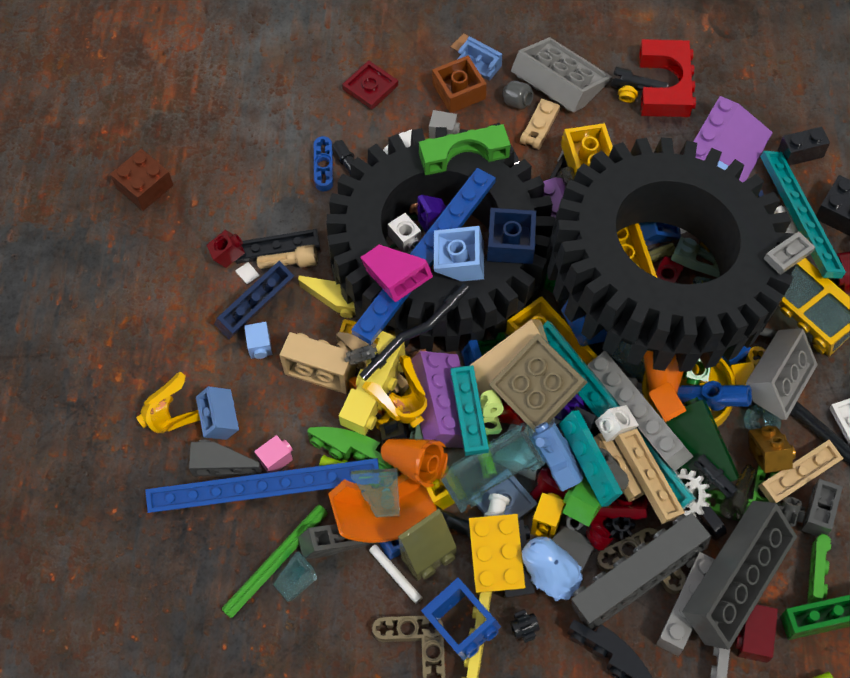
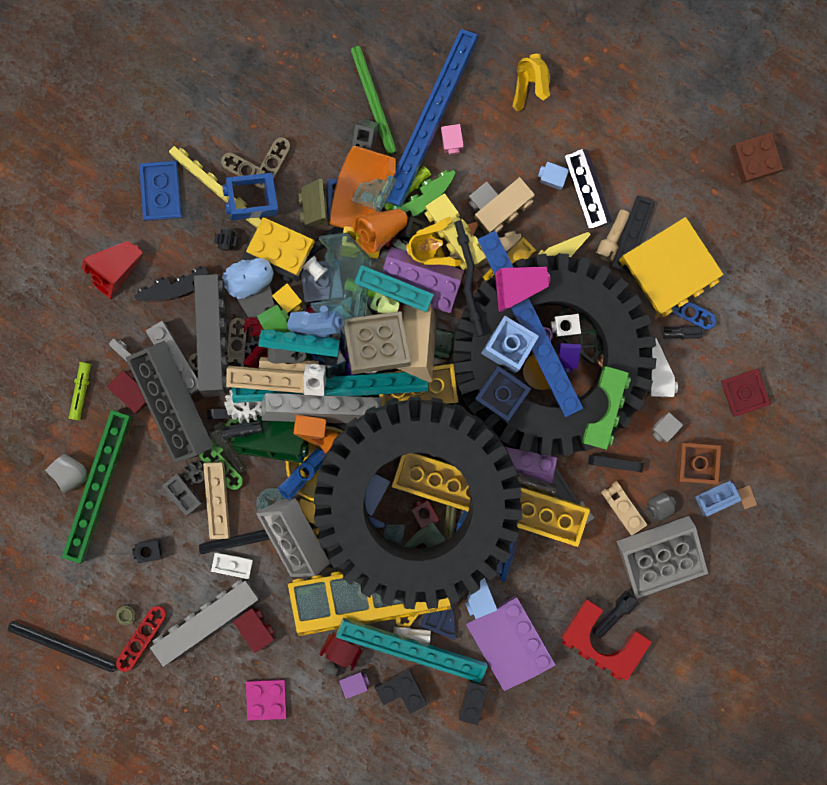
camera: 115 degrees right, 25 degrees up
dark grey slope [189,439,262,477] -> none
medium blue brick [196,386,239,440] -> none
dark red brick [207,229,245,268] -> none
white sticker [236,262,259,284] -> none
clear light blue slope [273,551,317,602] -> none
dark grey axle [344,344,377,365] -> none
white bar [369,544,423,604] -> none
blue tile [461,340,482,366] -> none
yellow plate [618,86,638,103] -> none
pearl gold brick [749,426,796,473] -> none
light grey plate [764,231,816,275] -> none
bright green hinge [807,534,831,604] -> none
none -> light grey brick [468,182,498,212]
none -> yellow panel [619,217,724,318]

